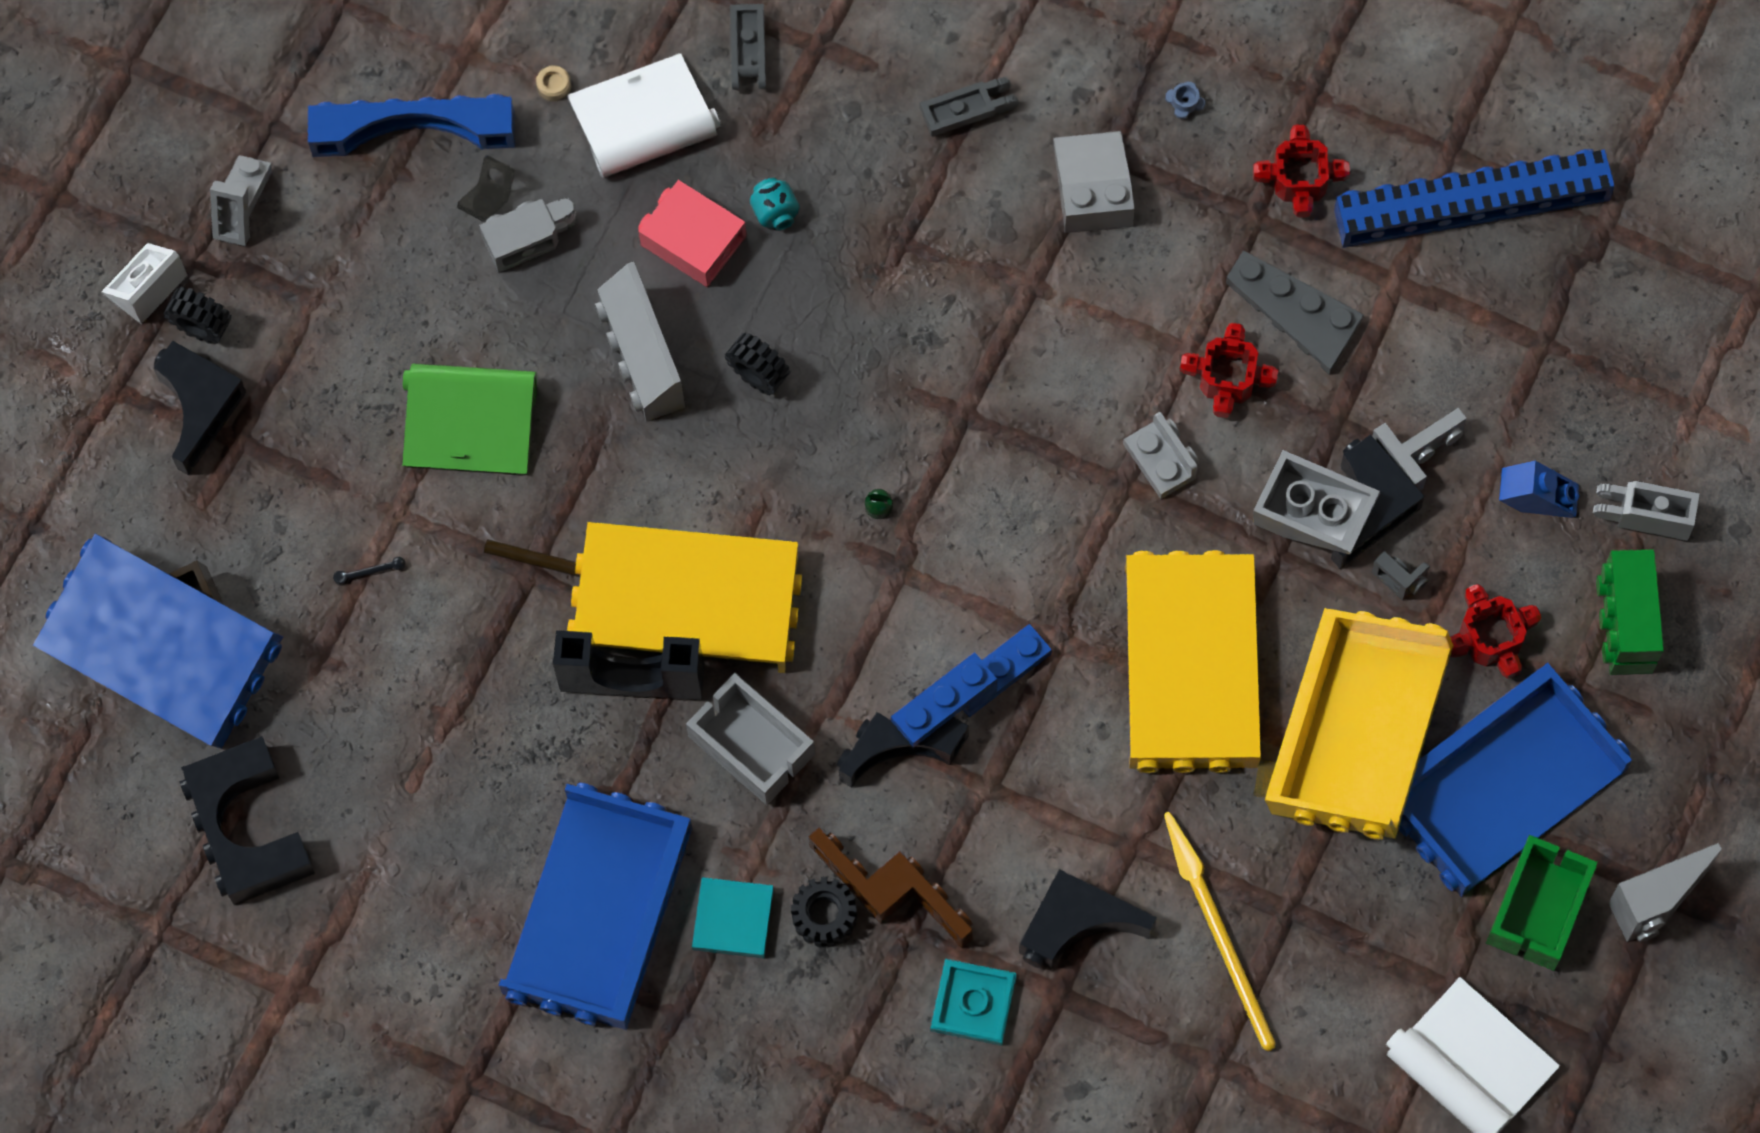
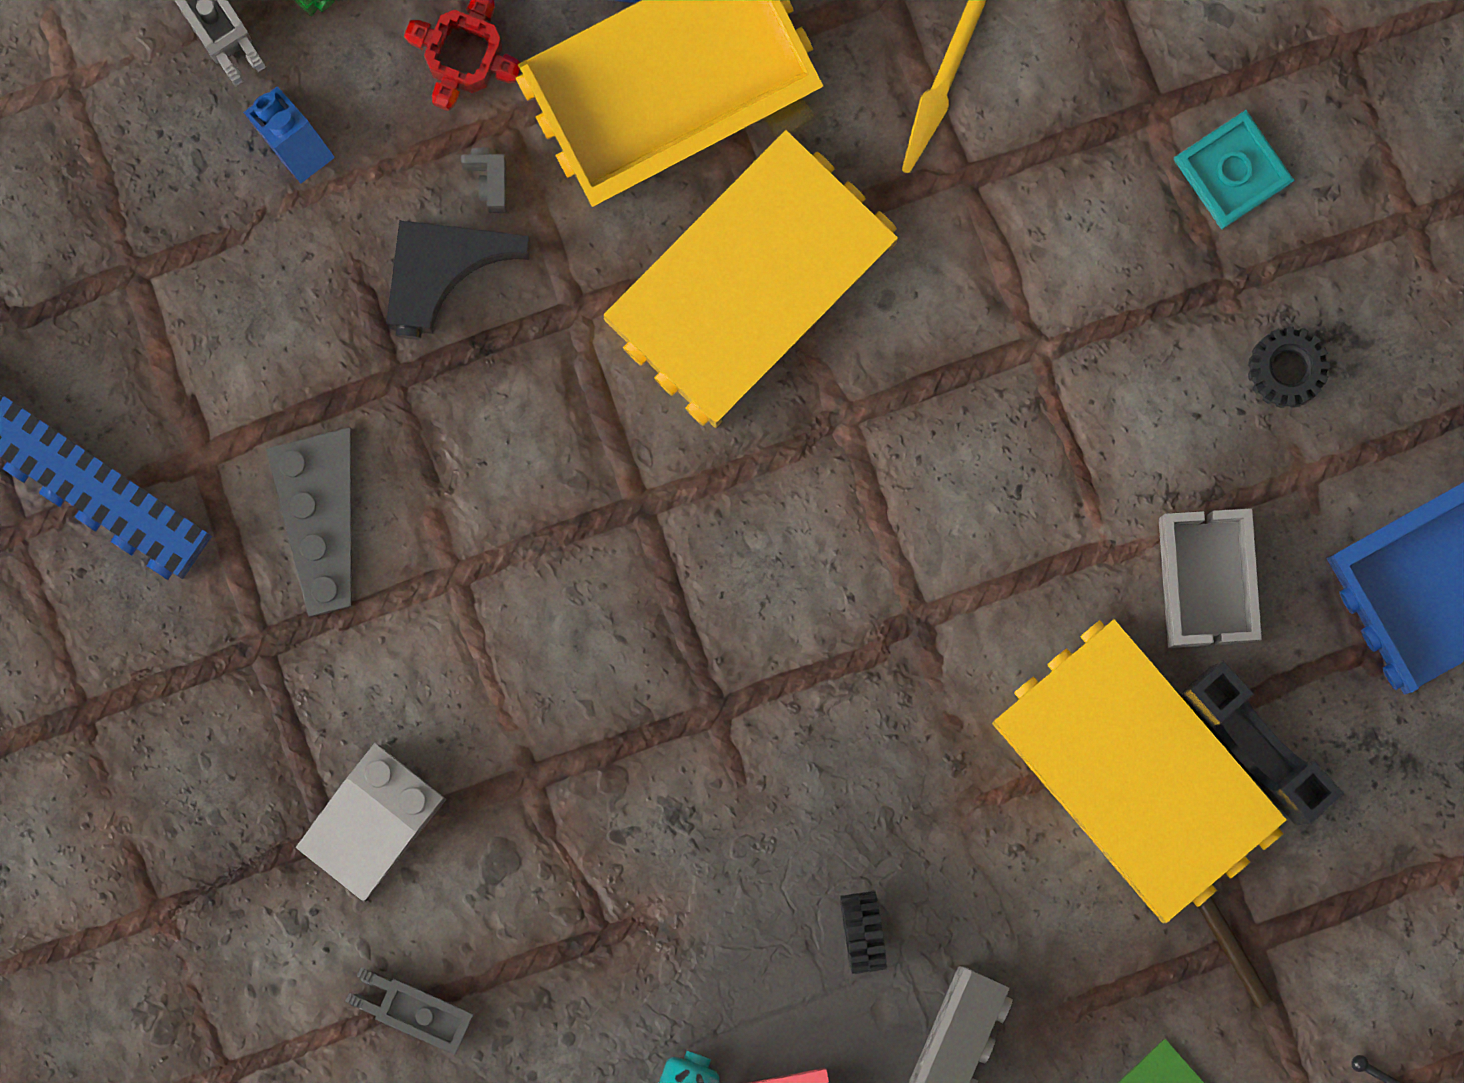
camera: 145 degrees left, 15 degrees up
teal tile [692,877,774,958] -> none
reddish brown bracket [808,828,973,948] -> none
black arch [837,712,969,788] -> none
dark green hinge [865,489,893,519] -> none
blue bracket [891,624,1052,748] -> none
black arch [1019,869,1157,969] -> none
light grey bracket [1123,412,1199,499] -> none
sand blue plate [1165,82,1205,119] -> none
red piece [1180,323,1278,418] -> none
red piece [1253,125,1350,218] -> none
light grey slope [1253,450,1380,555] -> none
light grey bracket [1372,408,1467,491] -> none

